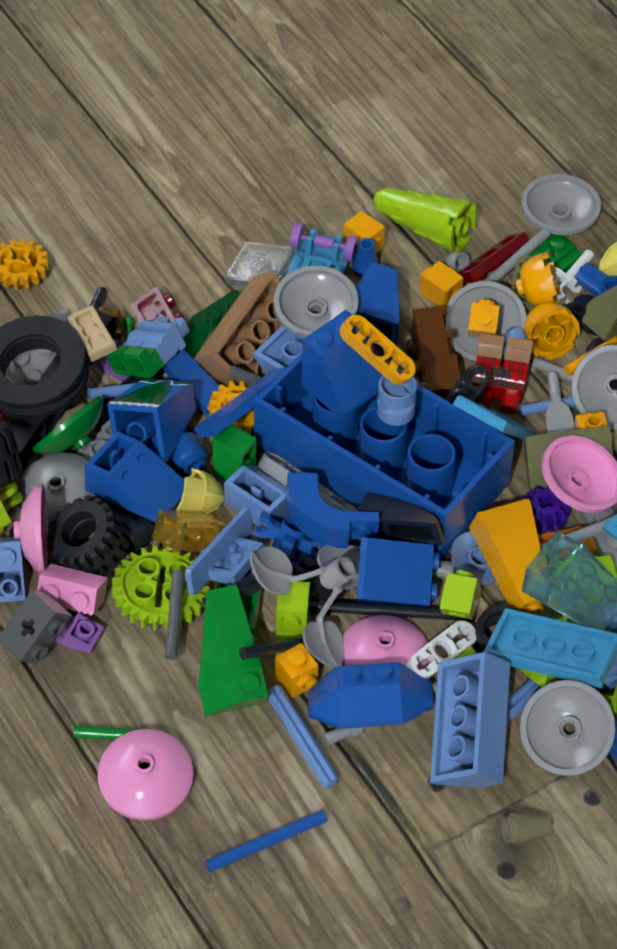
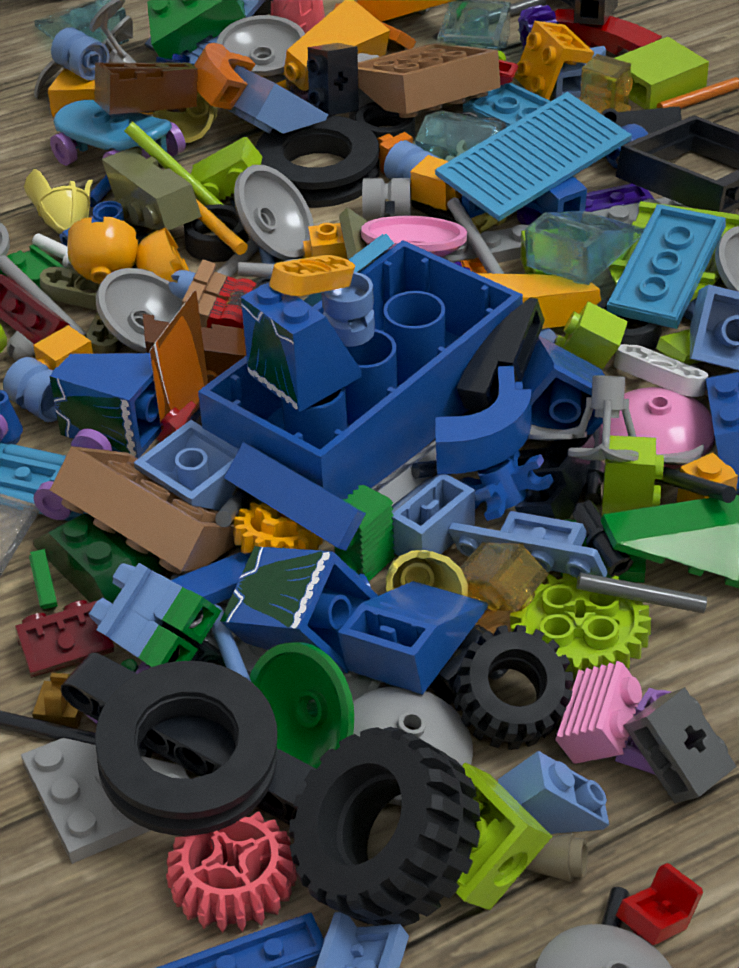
camera: 85 degrees left, 10 degrees down
bright pink dish [14,484,48,574] -> none
tan plate [67,305,117,362] -> none
light grey dish [274,266,358,338] -> none
light orange brick [468,300,500,338] -> none
none -> medium blue wheel [3,357,57,422]
none -> green tile [29,549,58,610]
none -> orange sticker [150,291,208,431]

